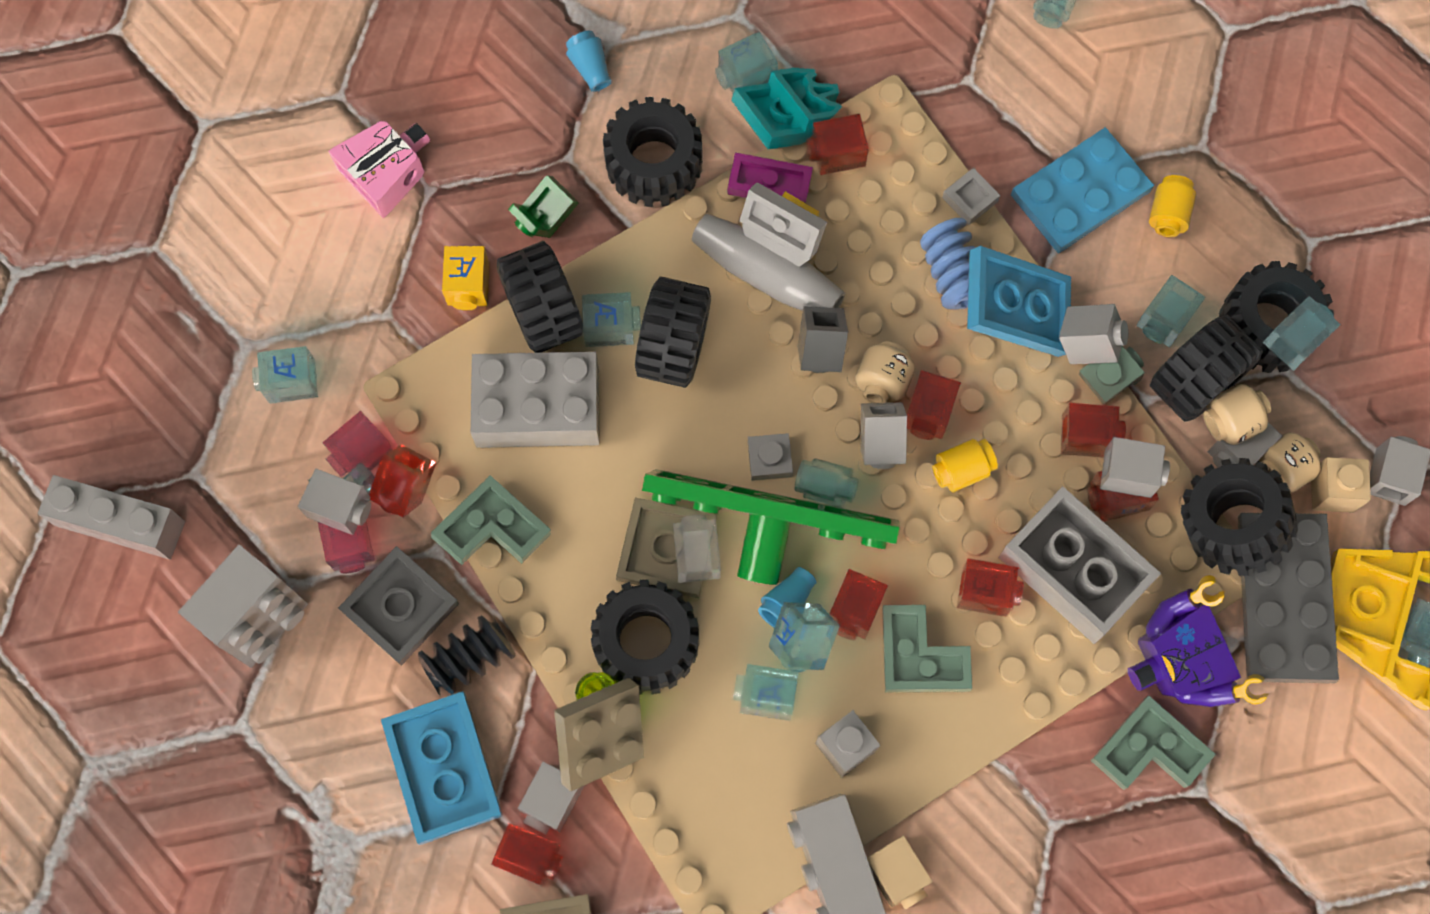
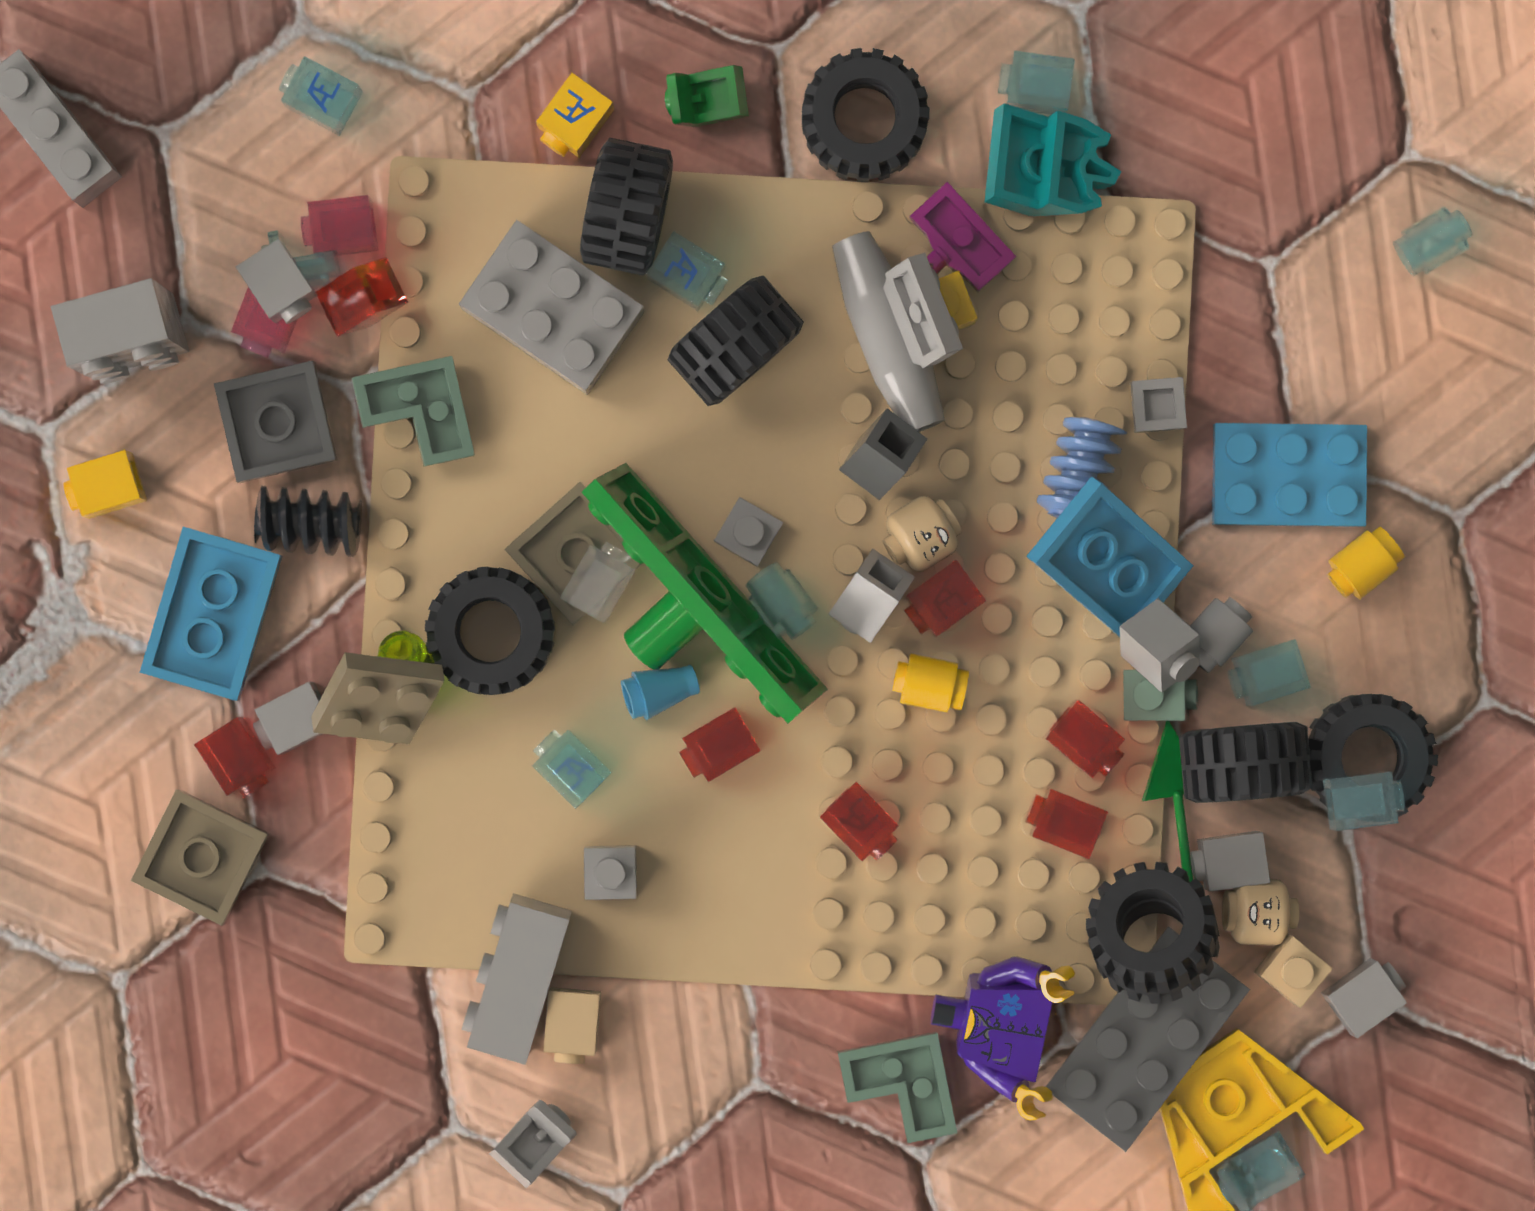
camera: 30 degrees right, 15 degrees up
clear light blue brick [769,602,840,672] -> none
clear red brick [806,114,869,175] -> none
sand green plate [882,605,972,693] -> none
light grey brick [998,486,1161,644] -> none
light grey brick [1100,437,1170,498] -> none
tan head [1203,383,1271,445] -> none
none -> yellow brick [63,450,147,519]
none -> green piece [1142,721,1193,882]
none -> light grey brick [1190,597,1253,673]

